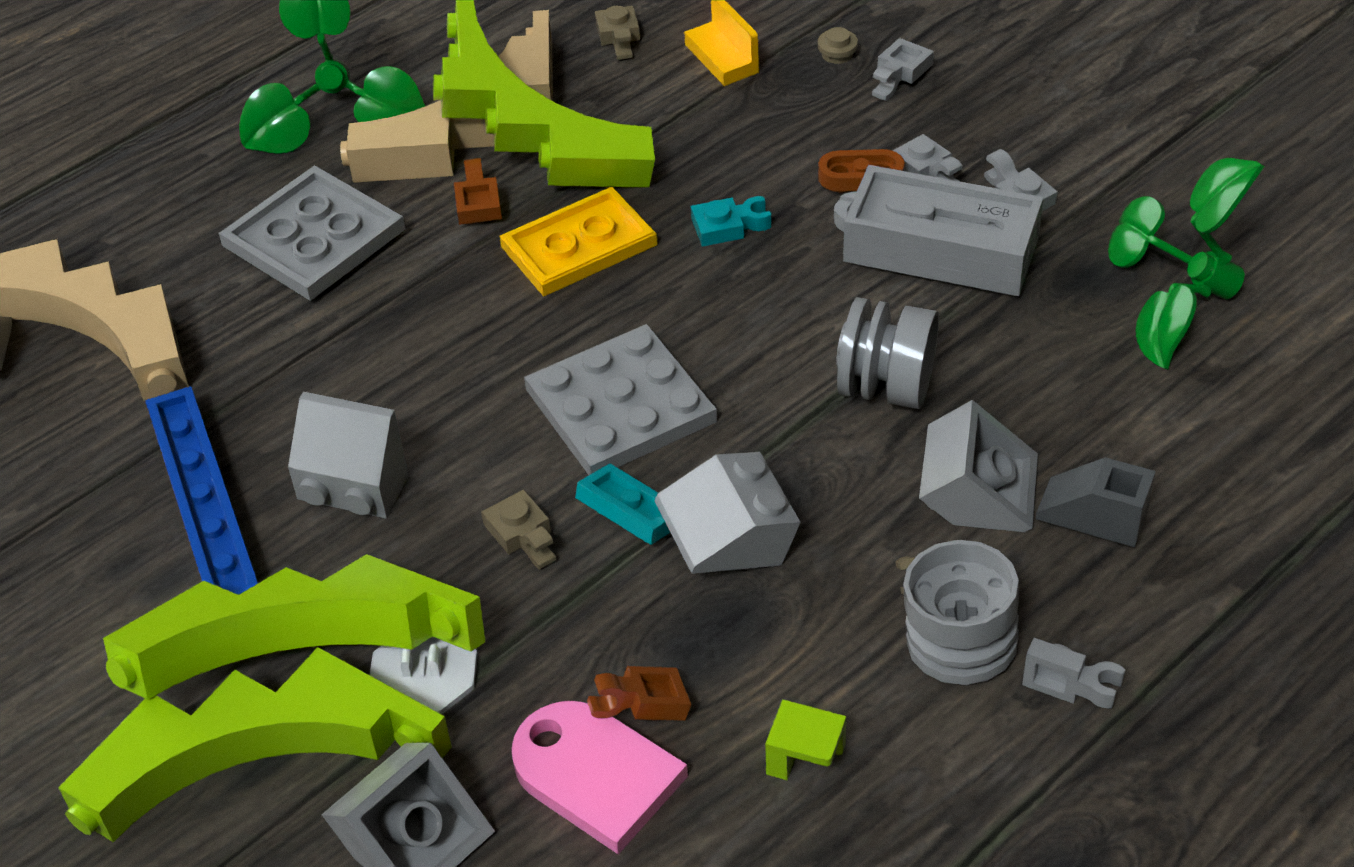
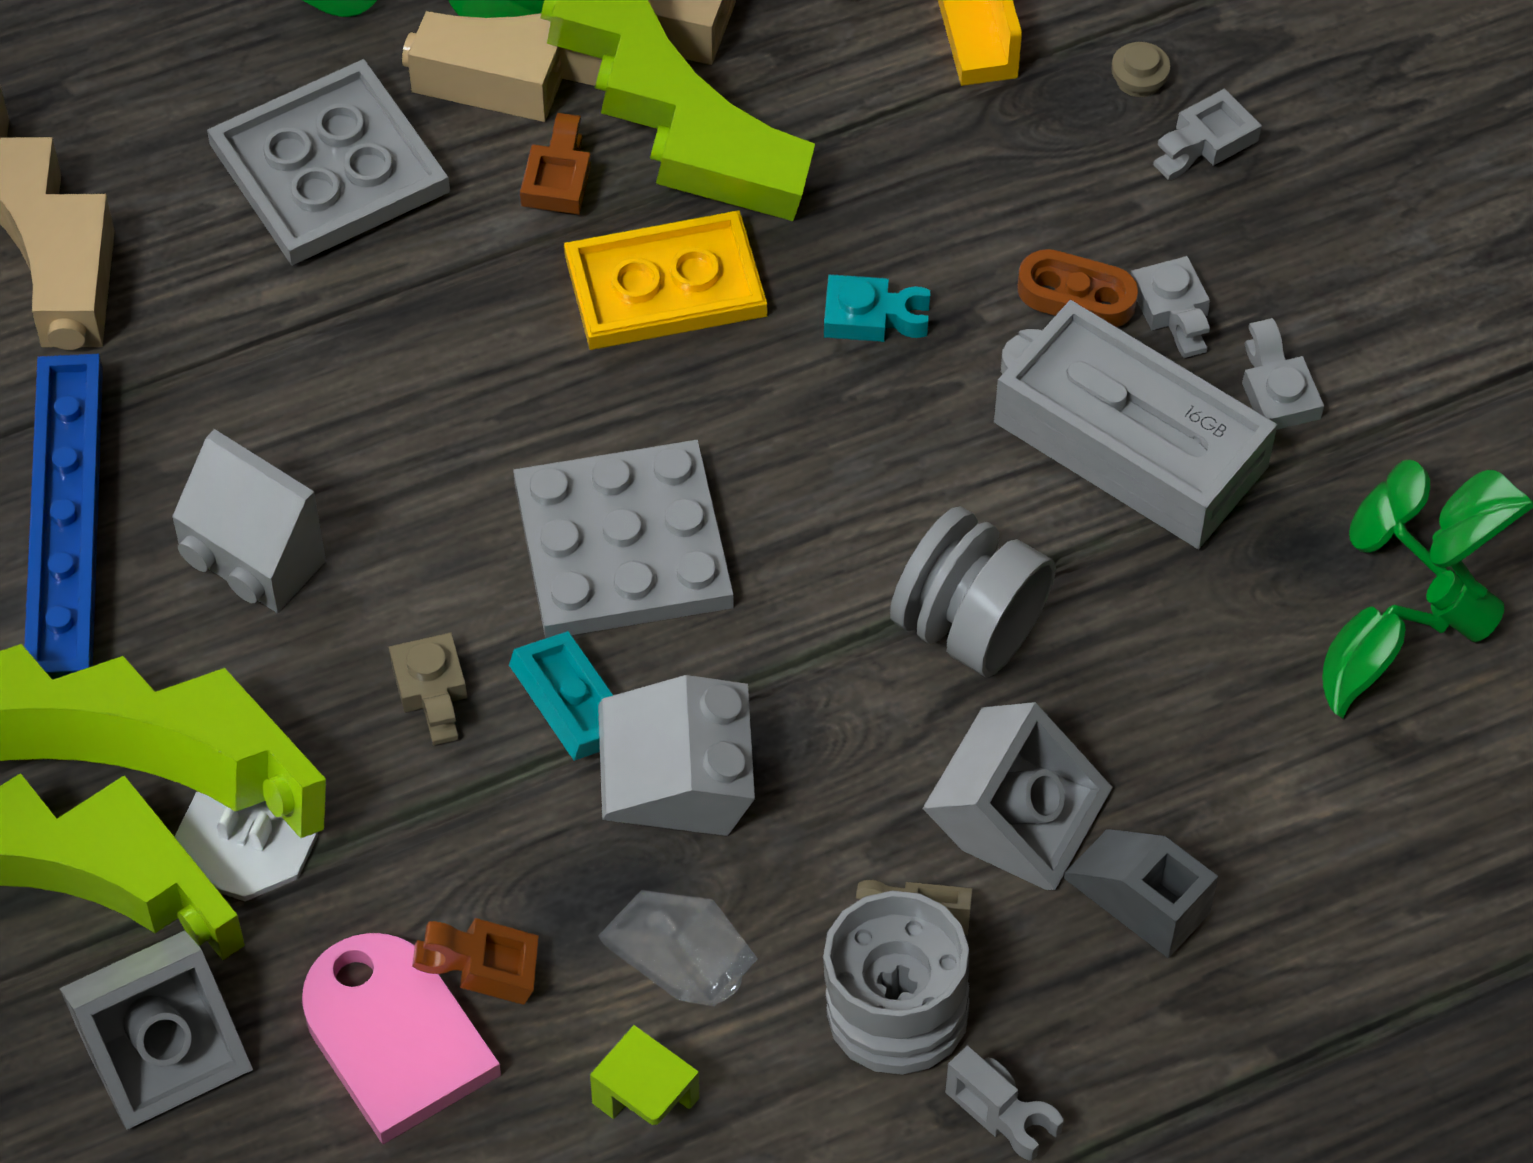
camera: 15 degrees right, 10 degrees up
none -> clear slope [598,890,758,1007]

